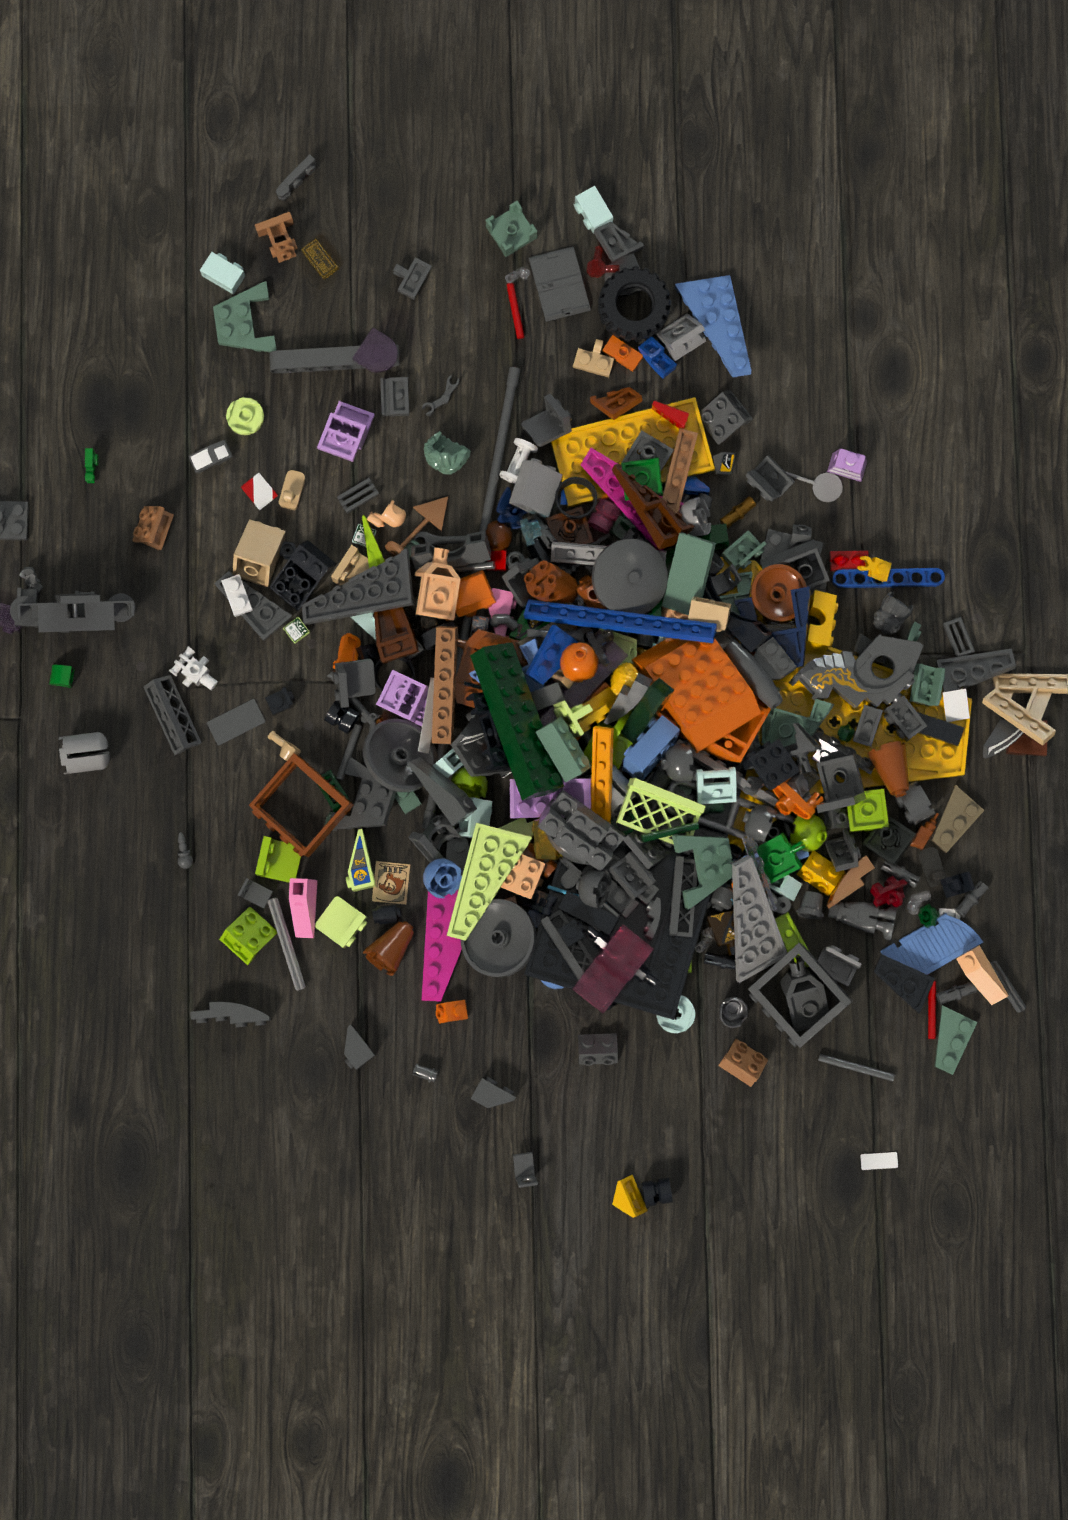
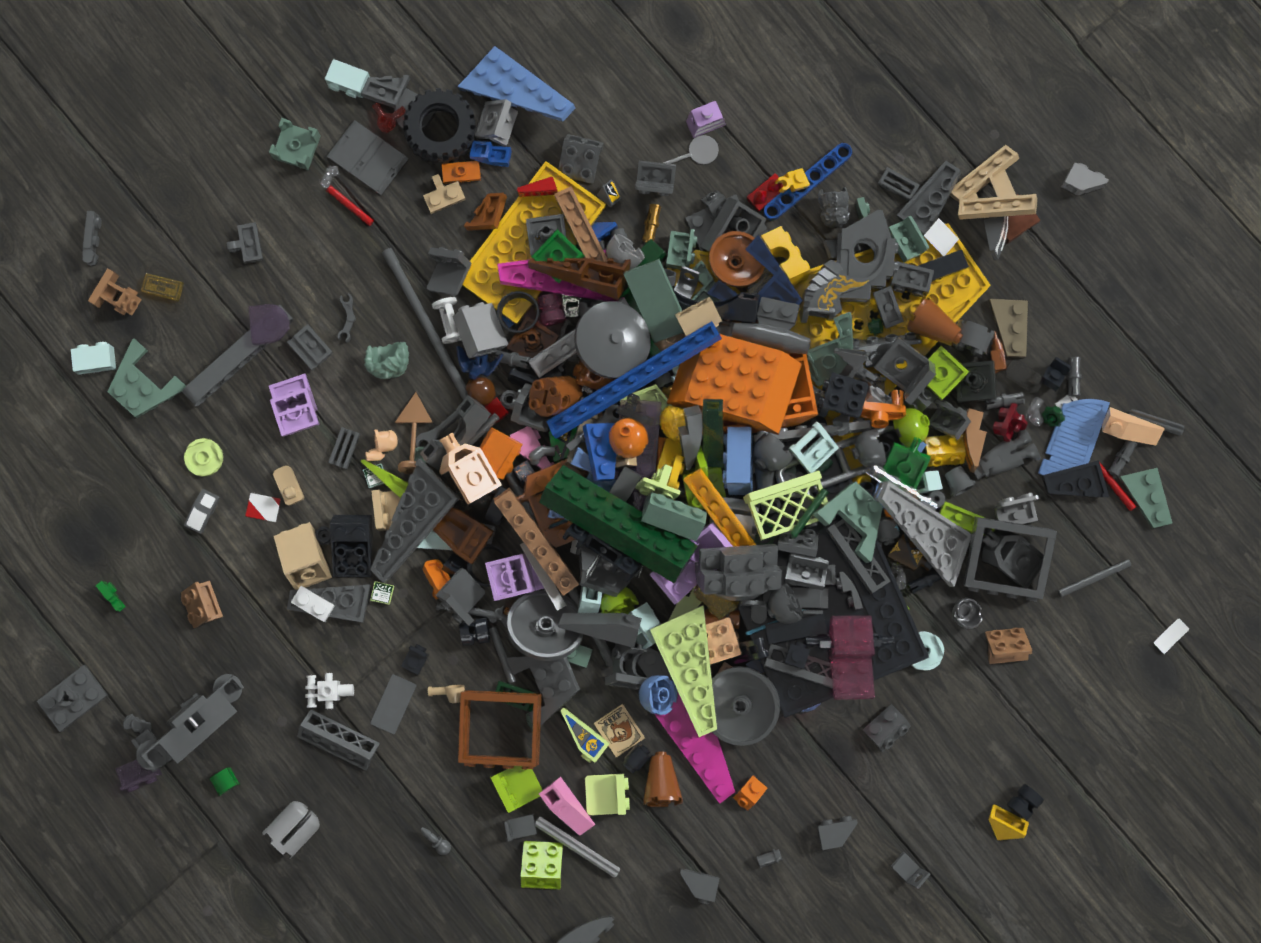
camera: 35 degrees left, 0 degrees up
clear light blue tile [520,518,542,546] -> none

